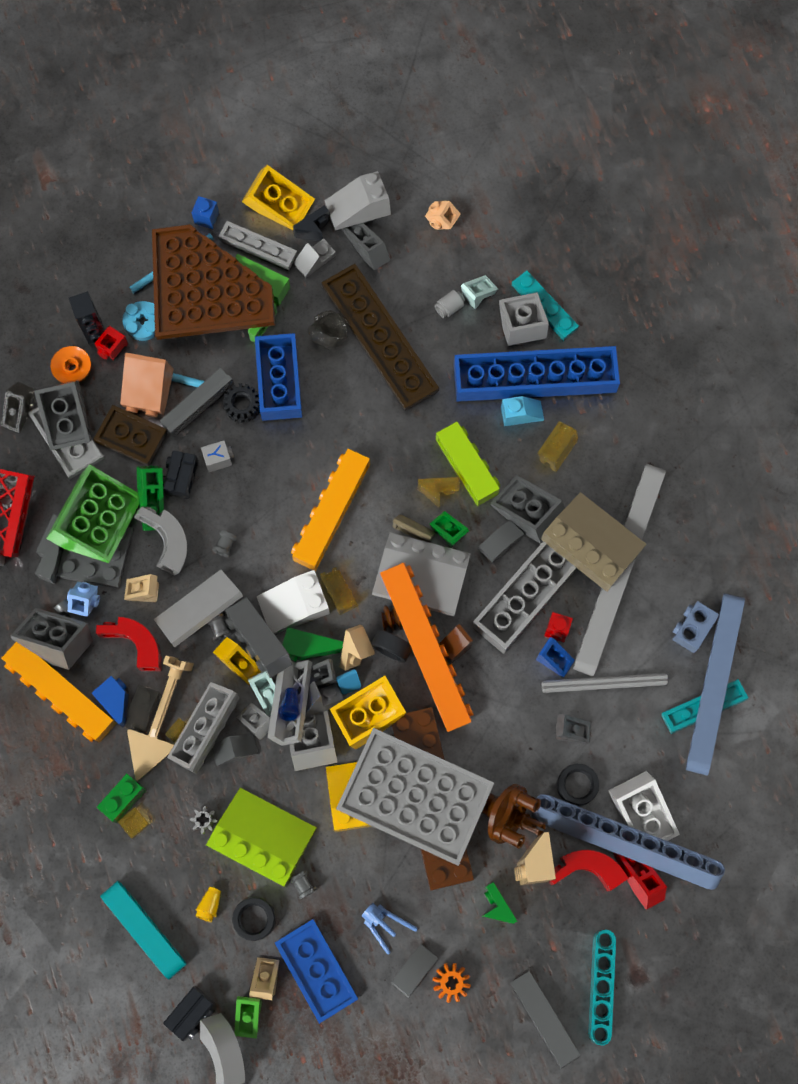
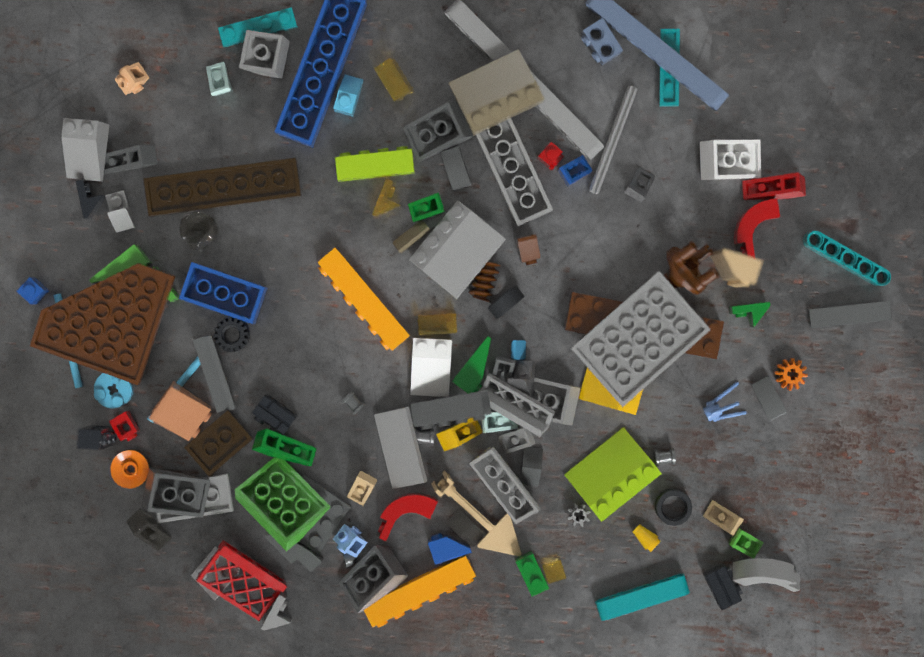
camera: 70 degrees left, 15 degrees up
light grey arch [134,507,187,576] -> none
clear yellow tile [165,718,186,743] -> none
light grey brick [201,441,234,472] -> none
light grey plate [218,221,298,270] -> none
yellow slope [242,165,315,230] -> none
blue plate [275,919,358,1024] -> none
clear blue cone [278,688,300,721] -> none
yellow slope [330,676,406,749] -> none
tan slope [340,625,375,671] -> none
orange brick [380,562,474,732] -> none
light grey brick [435,290,465,318] -> none
sand blue beam [531,794,725,890] -> none
black tyre [557,763,599,806] -> none

